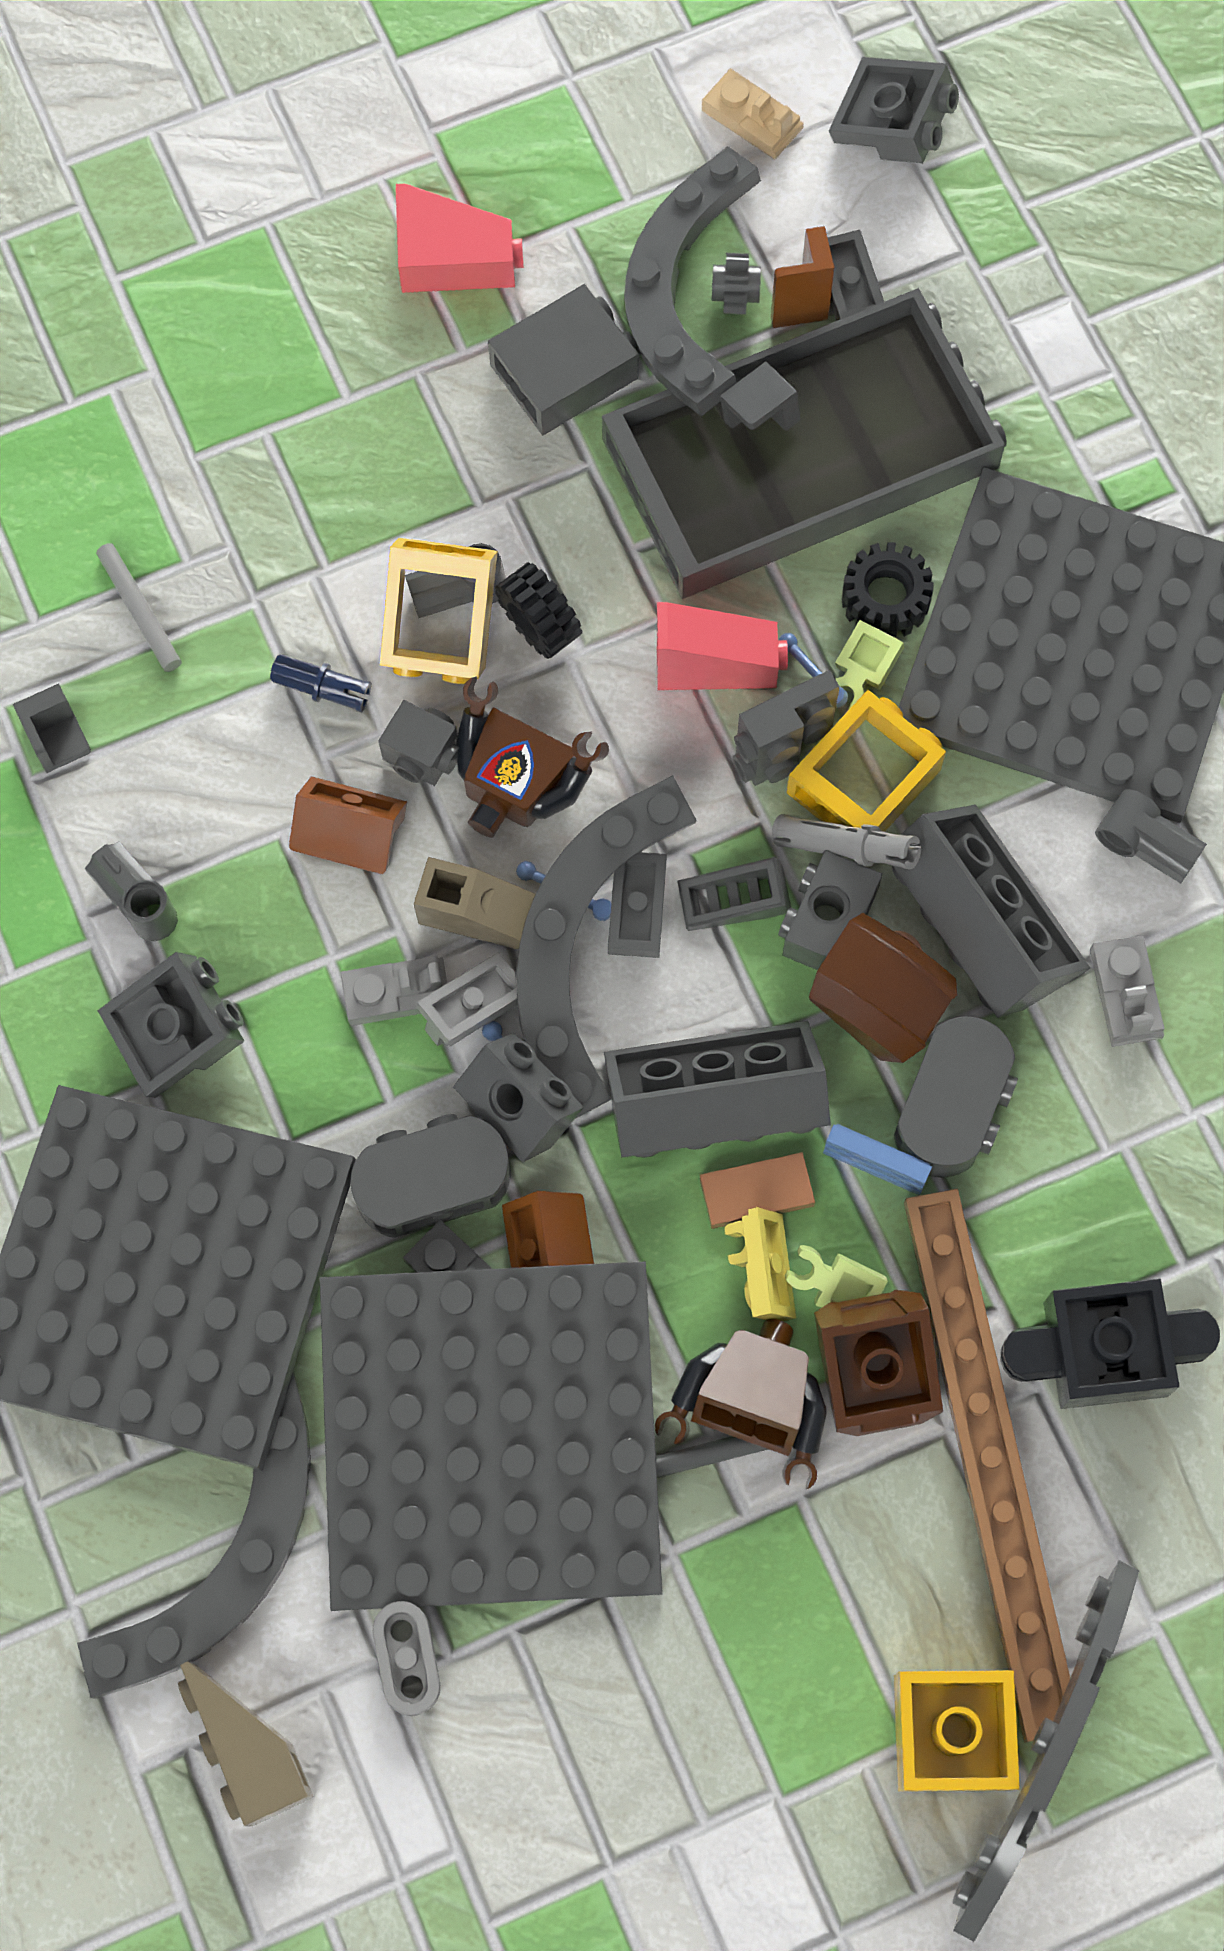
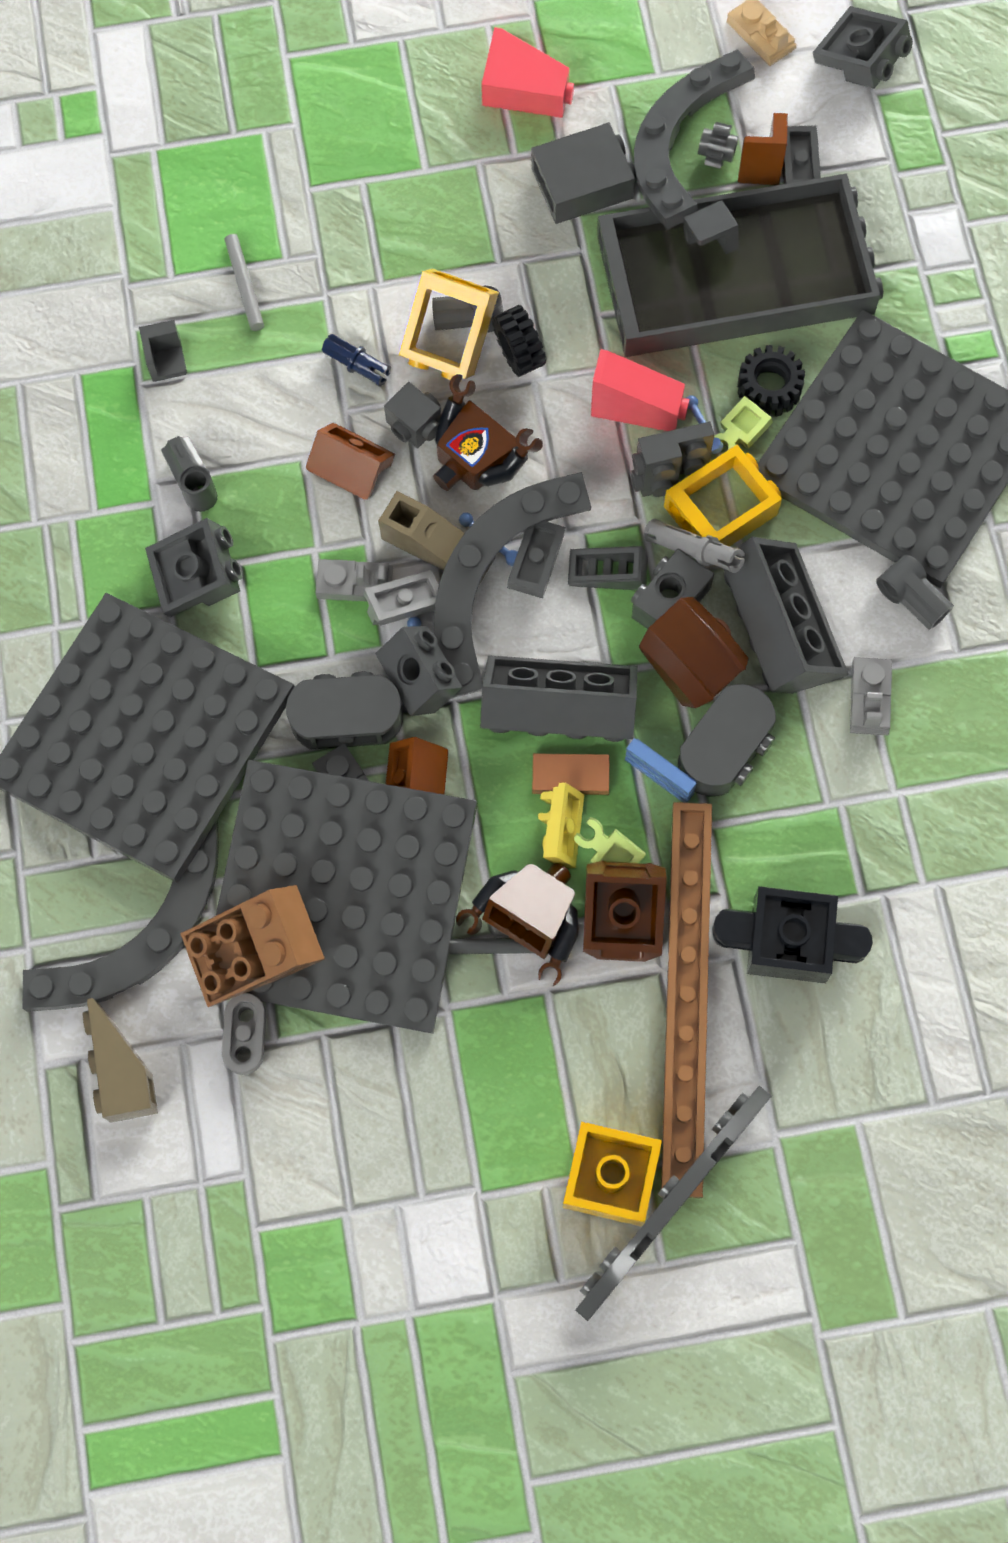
camera: 15 degrees right, 0 degrees up
none -> medium nougat slope [180,885,325,1007]

